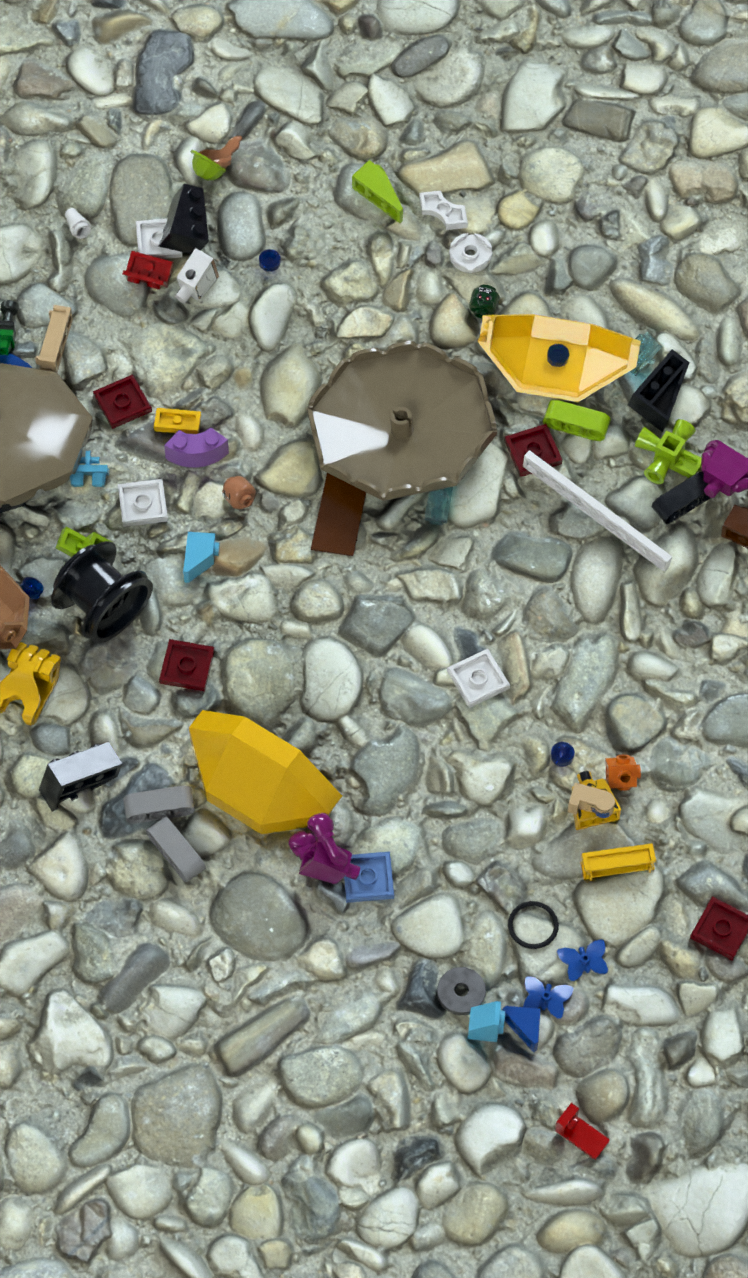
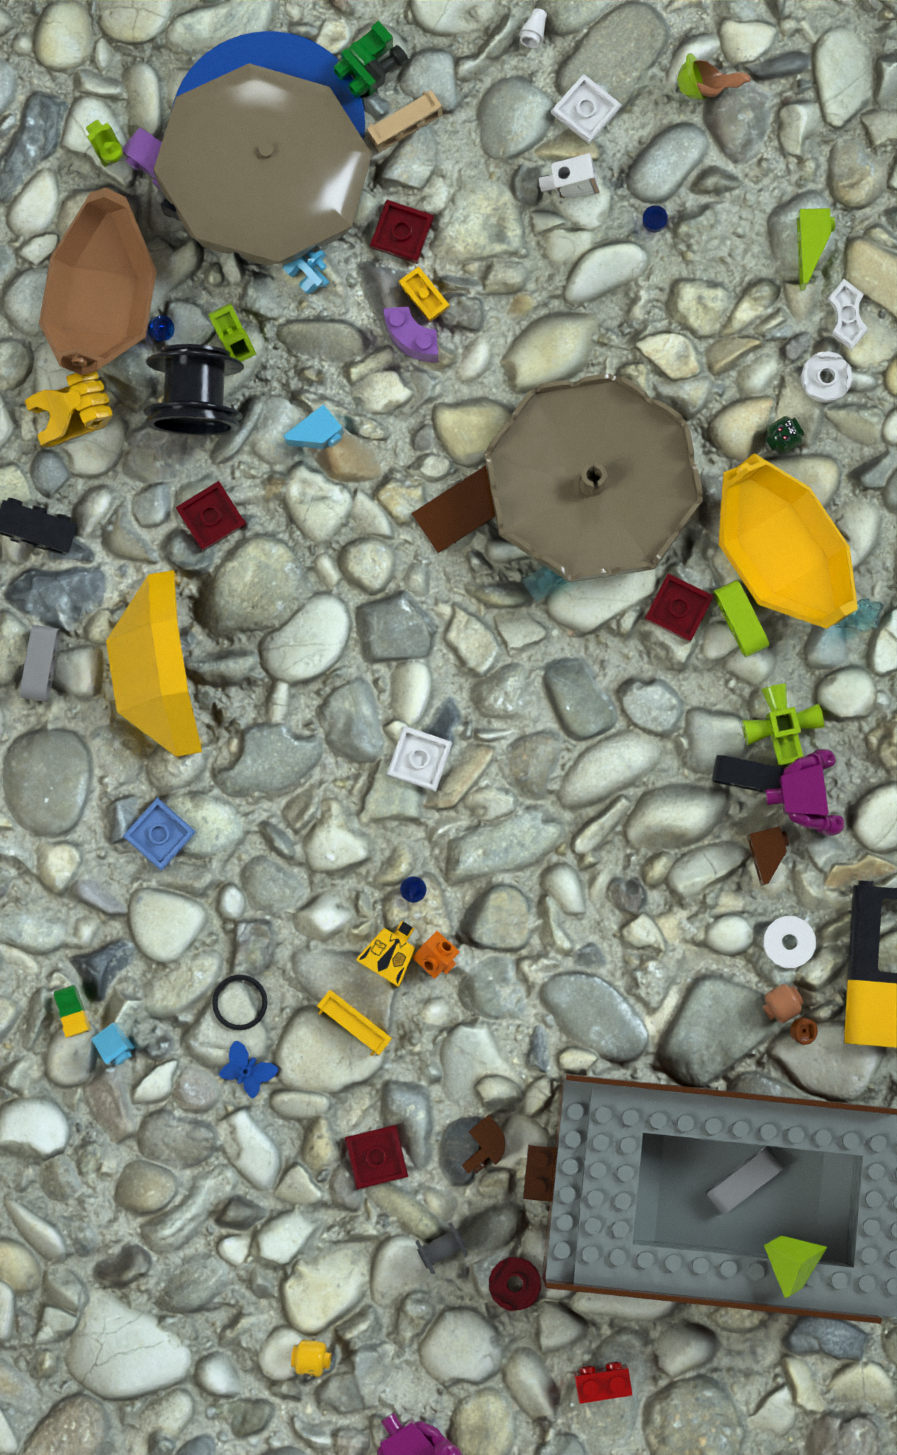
camera: 50 degrees right, 20 degrees up
white tile [118,479,168,527] -> none
red bracket [122,251,174,290] -> none
light grey beam [123,786,195,824] -> none
black wedge [158,183,209,254] -> none
nougat head [222,476,256,509] -> none
magenta torso [288,812,360,884] -> none
flat silver tile [437,967,486,1016] -> none
blue slope [502,1006,540,1053] -> none
white tile [523,450,672,572] -> none
blue piece [523,976,574,1019] -> none
clear blue tile [547,344,569,367] -> none
red bracket [555,1103,609,1159] -> none
tan leg [568,783,615,818] -> none
black wedge [628,349,690,432] -> none
none -> leg [54,985,92,1038]

